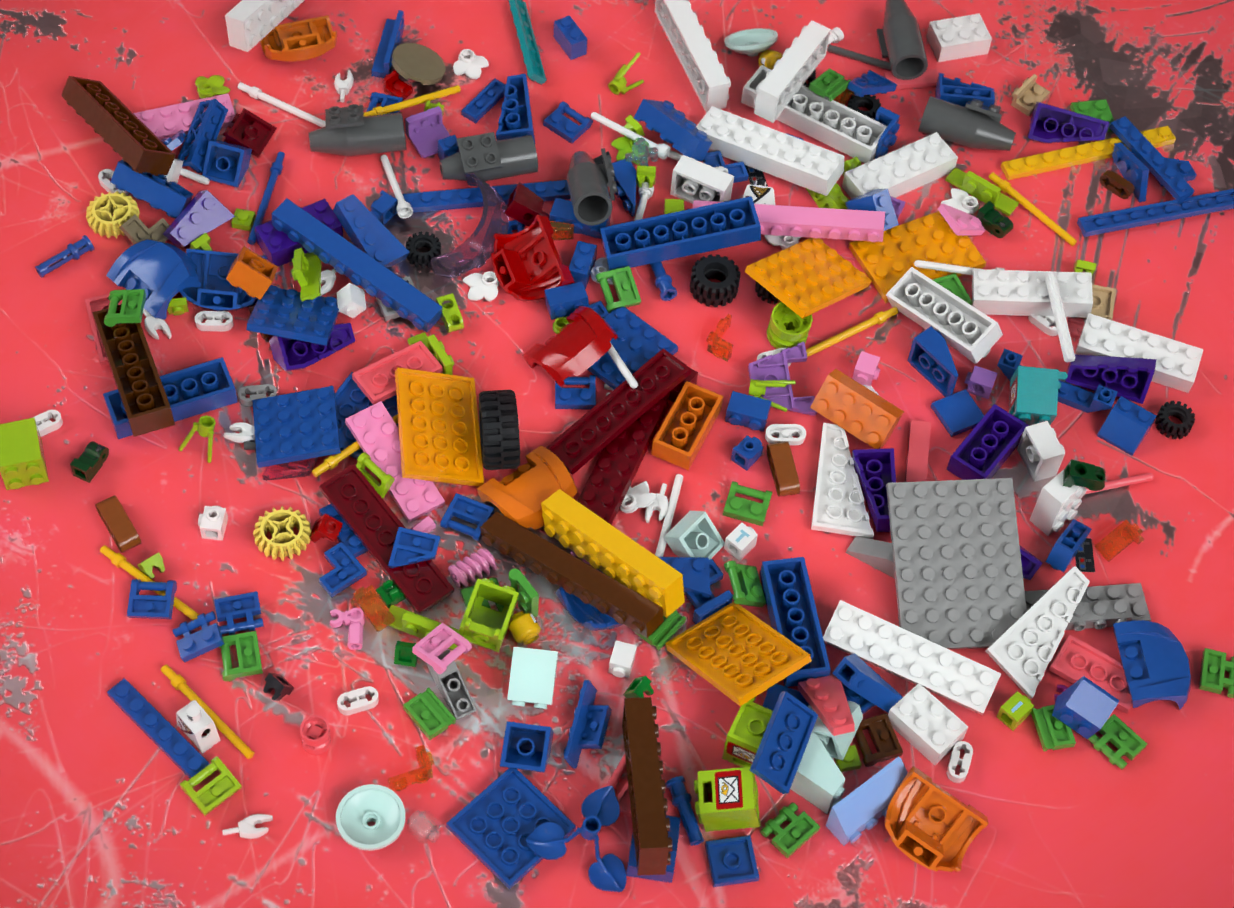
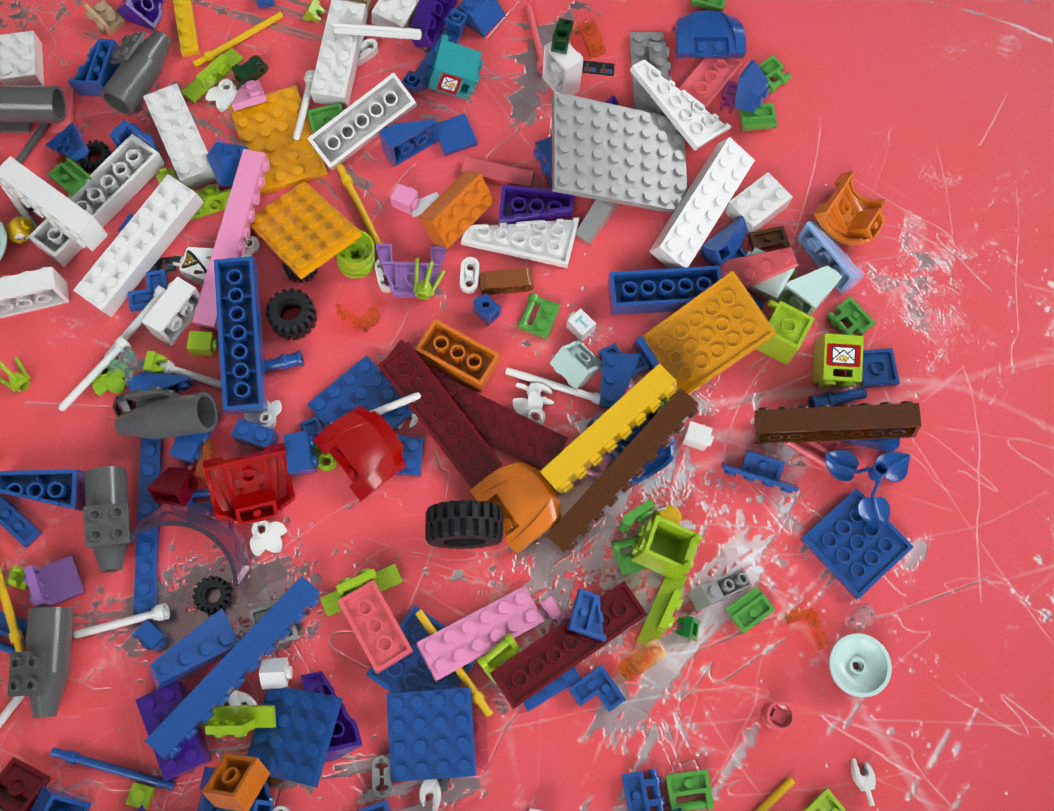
camera: 85 degrees left, 15 degrees up
light yellow gear [253,506,312,561] -> none
black tile [263,673,294,701] -> none
red bracket [309,513,343,543] -> none
bright pink bar [330,607,366,650] -> none
white beam [337,686,379,715] -> none
green tile [376,579,406,609] -> none
light orange plate [395,367,484,487] -> none
bright pink plate [412,623,472,674] -> none
lime leg [436,293,464,333] -> none
blue brick [438,135,459,160] -> none
blue plate [440,493,494,542] -> none
bright pink piece [448,548,497,588] -> none
blue slope [500,721,554,773] -> none
light aqua slope [507,647,559,709] -> none
blue plate [543,101,593,144] -> none
bright green plate [596,266,642,313] -> none
green tile [623,676,654,698] -> none
lime tile [624,114,645,139] -> none
blue wedge [634,99,713,161] -> none
bright green plate [724,561,766,607] -> none
blue brick [725,391,772,432] -> none
blue plate [750,691,818,794] -> none
dark purple brick [946,404,1029,480] -> none
white beam [947,741,973,783] -> none
medium lavender brick [965,366,998,399] -> none
lime brick [996,691,1034,731] -> none
white brick [1017,421,1065,482] -> none
blue slope [1045,519,1092,572] -> none

